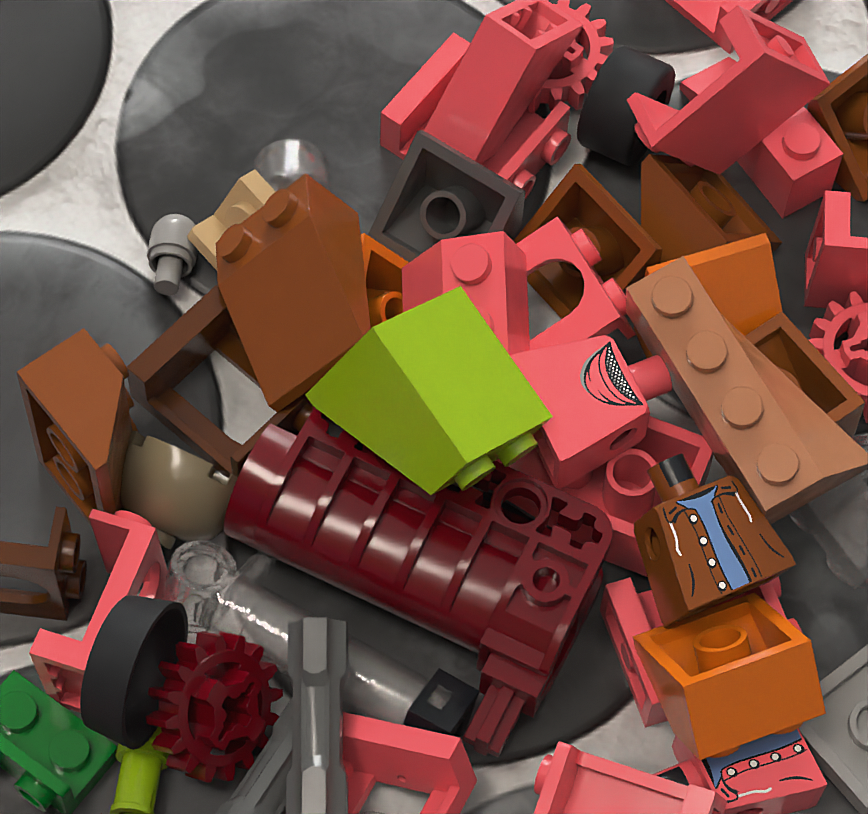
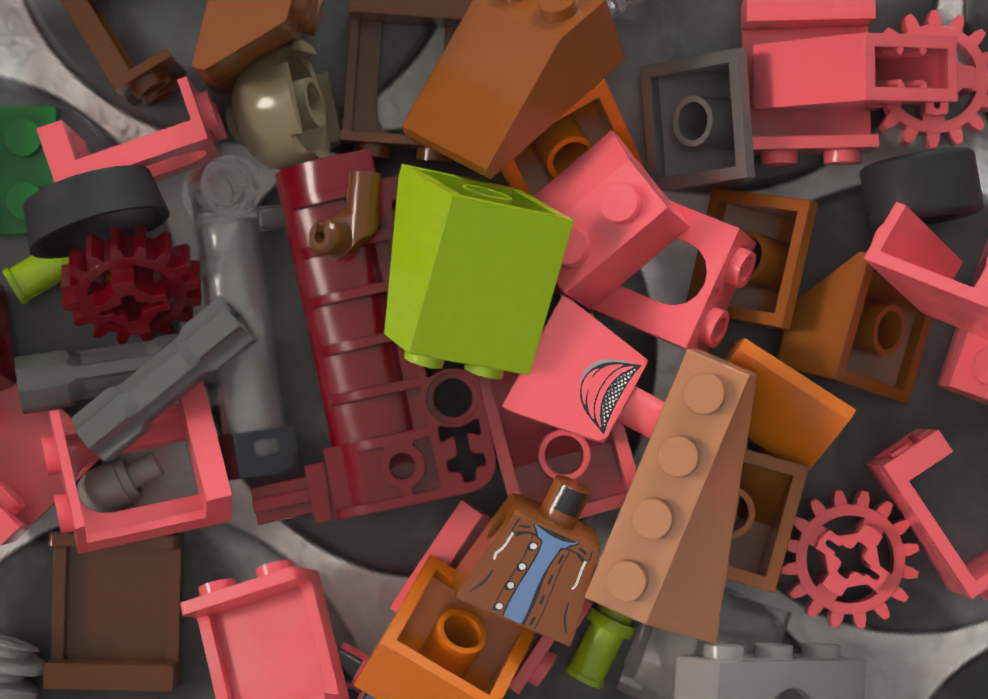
camera: 55 degrees right, 25 degrees up
none -> reddish brown arm [308,171,382,261]
none -> lime pin [565,604,637,689]

